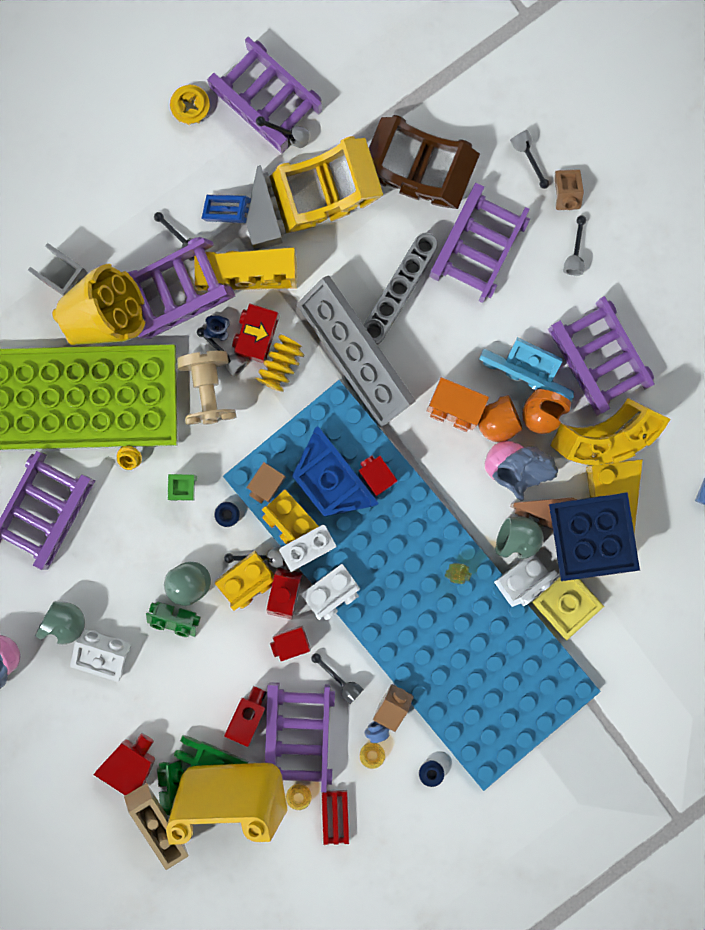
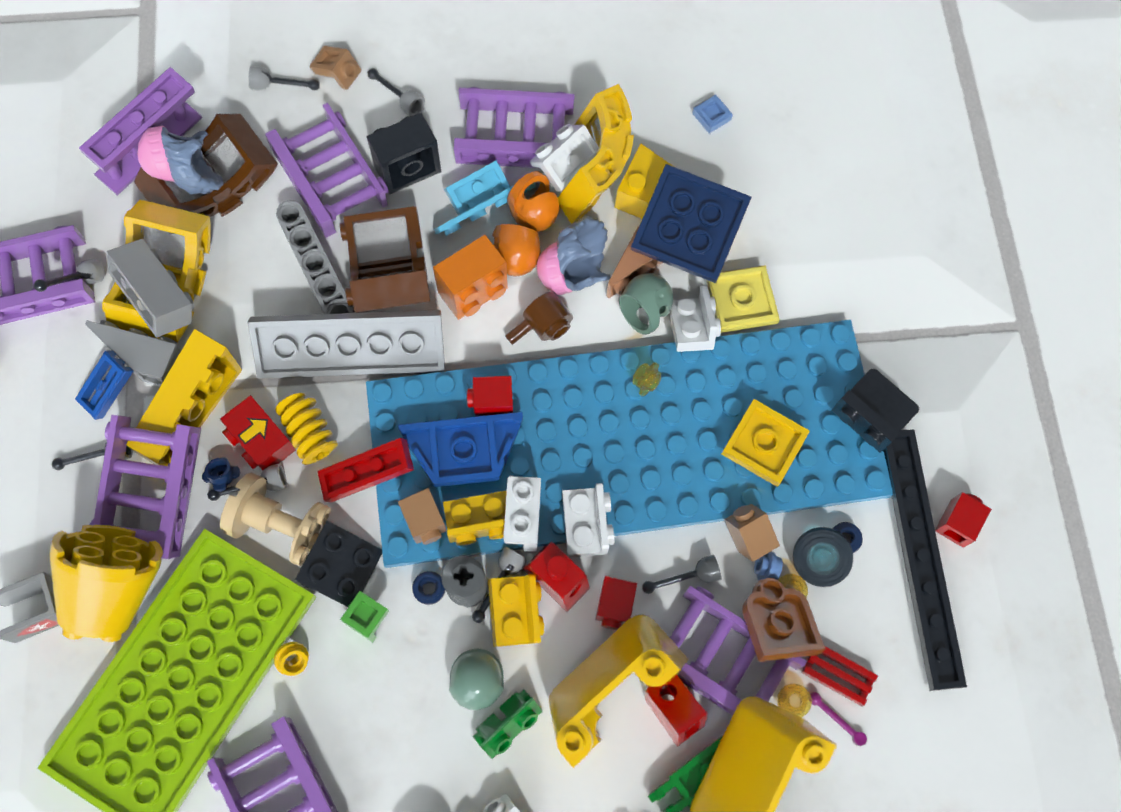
camera: 65 degrees left, 15 degrees down
none -> medium lavender fence [79,67,202,196]
none -> light grey brick [106,239,194,338]
none -> sand blue hair [137,126,224,194]
none -> black hinge [295,520,382,607]
none -> red plate [317,437,414,503]
none -> reddish brown window [339,206,430,313]
none -> black brick [366,113,442,195]
none -> dark grey piece [442,555,488,608]
none -> reddish brown piece [505,292,573,345]
none -> white bracket [530,124,599,191]
none -> yellow windscreen [548,614,689,768]
none -> yellow plate [721,399,810,487]
none -> dark orange plate [742,578,825,662]
none -> black wheel [793,527,853,587]
none -> magenta hinge [808,692,867,746]
none -> black bracket [831,369,919,453]
none -> black plate [883,429,967,691]
none -> red brick [935,492,992,548]

